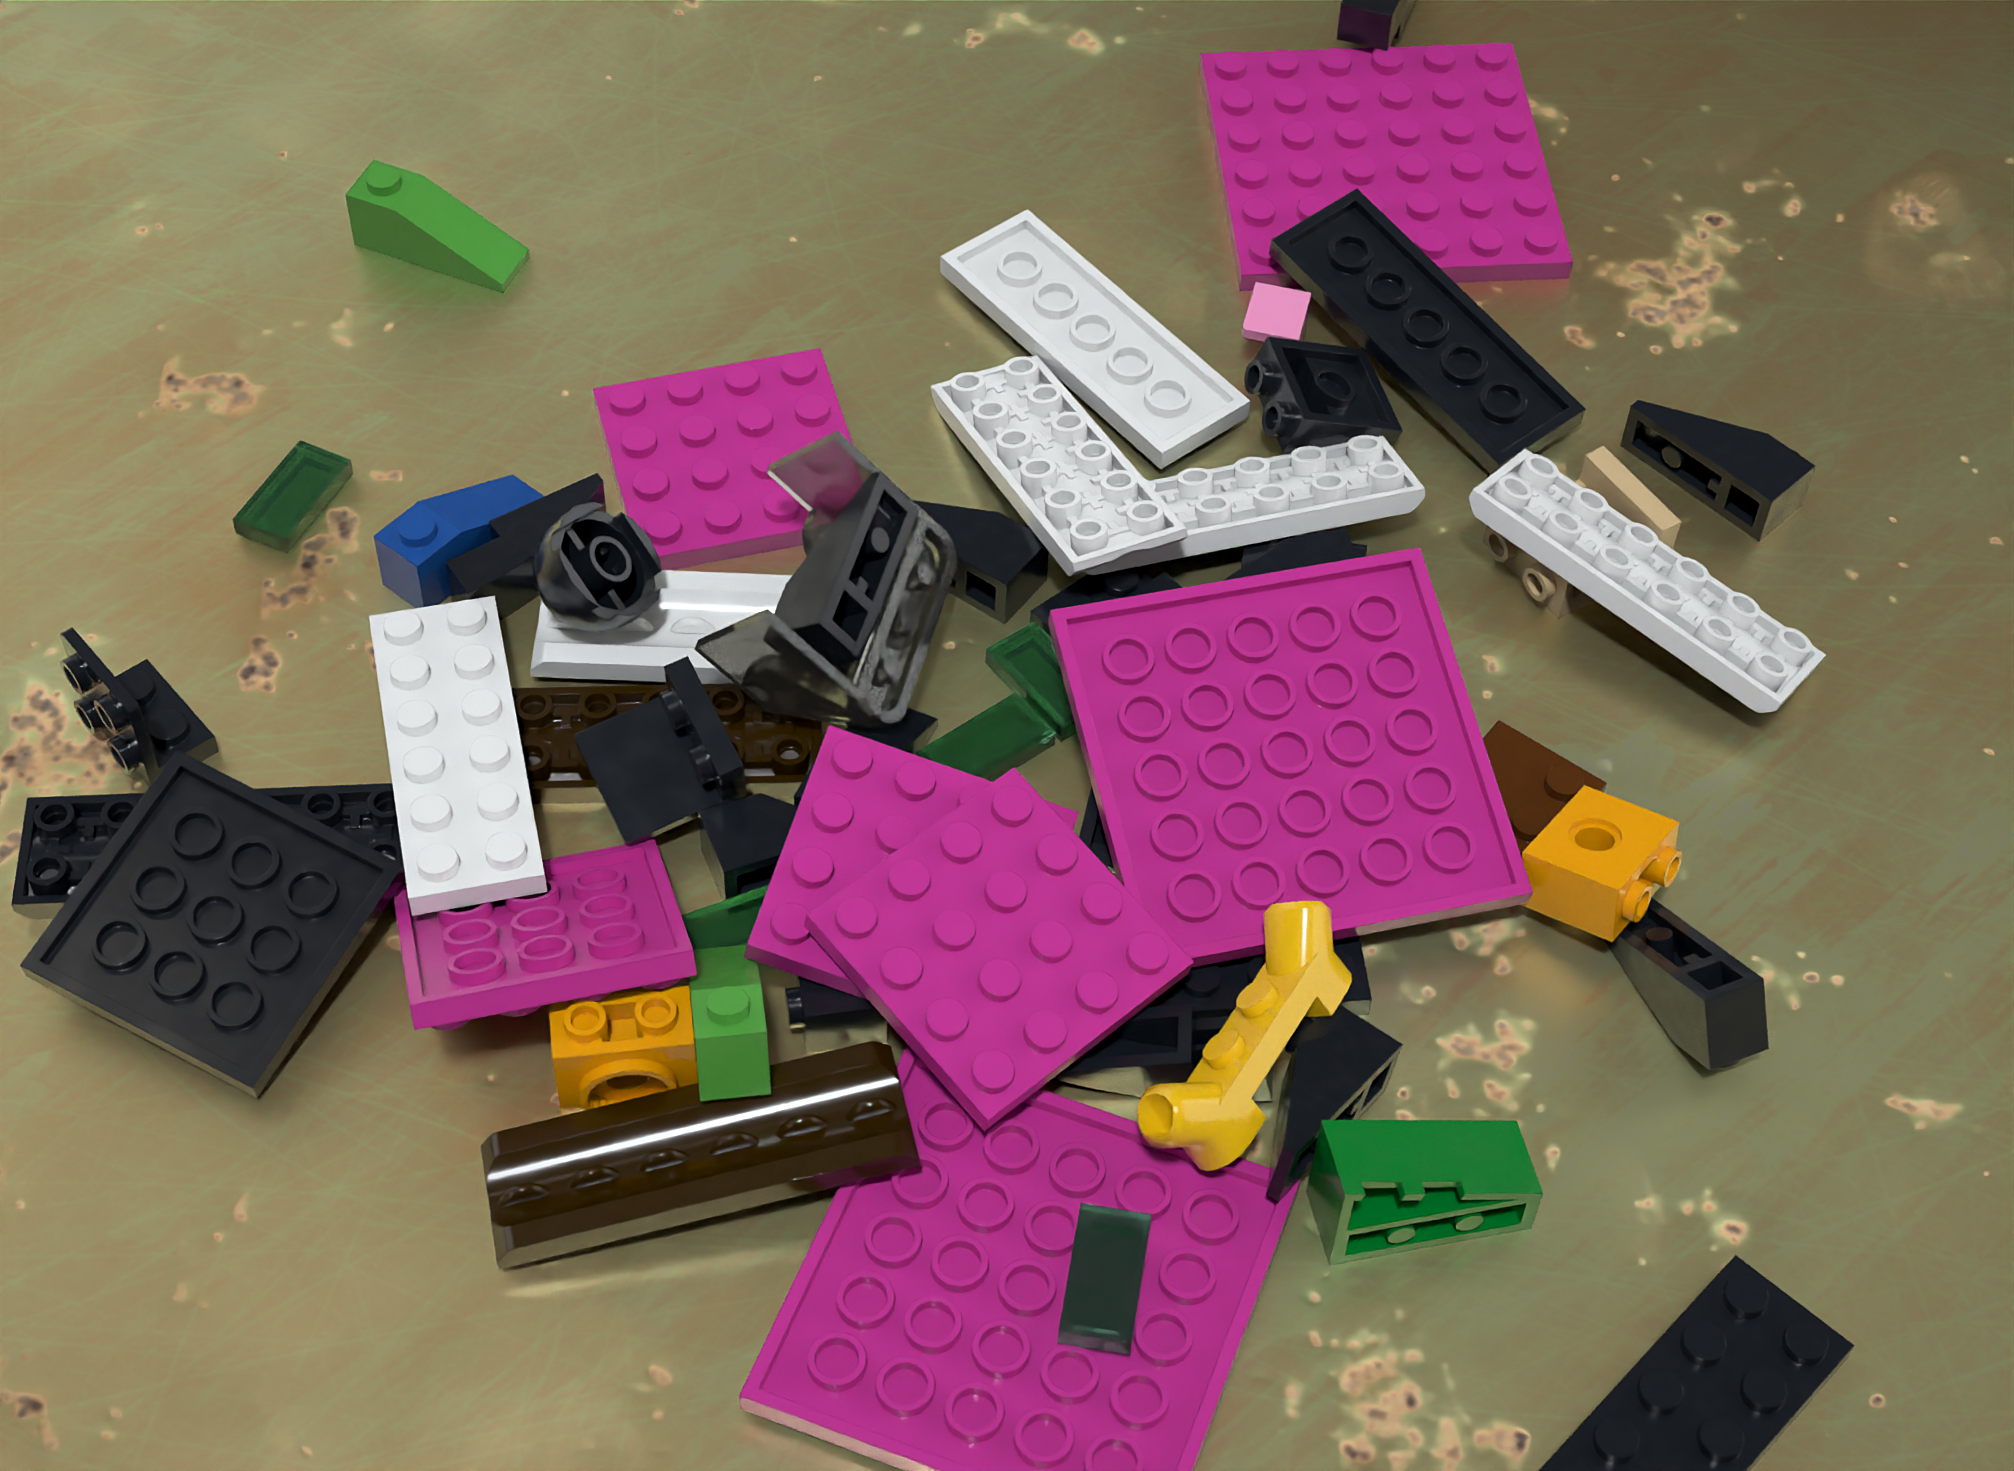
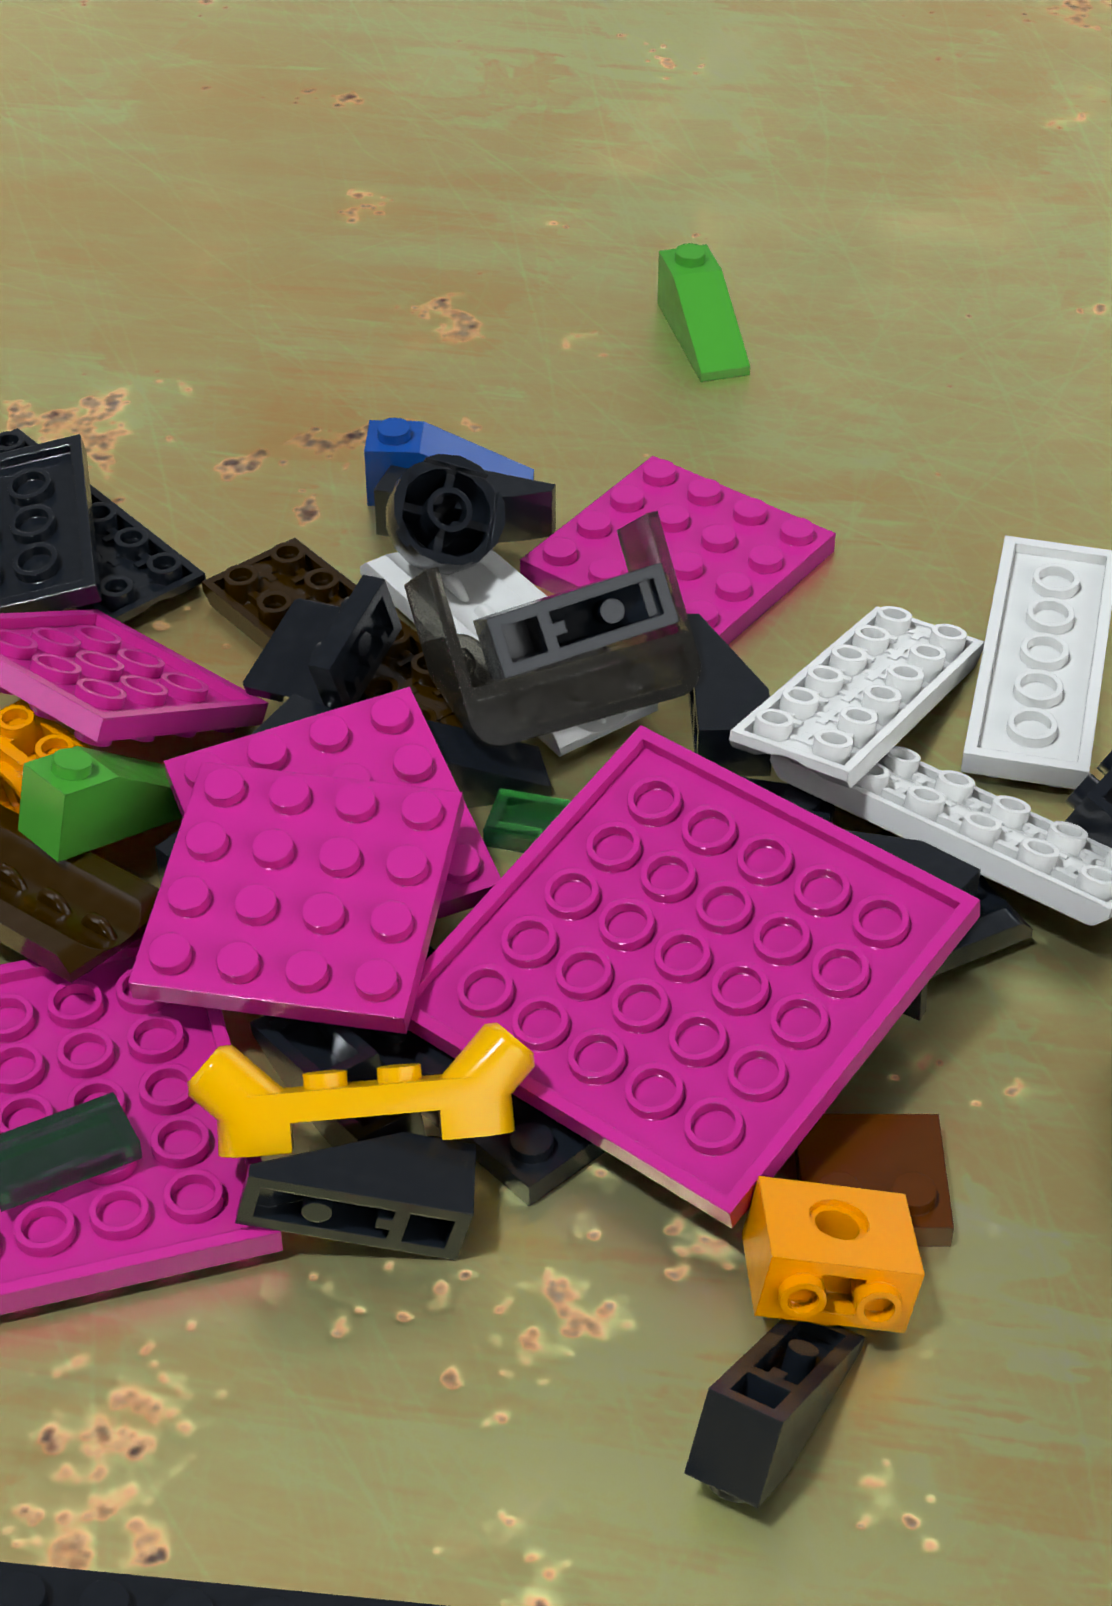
camera: 55 degrees right, 10 degrees down
black bracket [60,627,219,787] -> none
clear green tile [232,440,353,554] -> none
white plate [369,596,547,916] -> none
green wedge [1306,1120,1543,1265] -> none

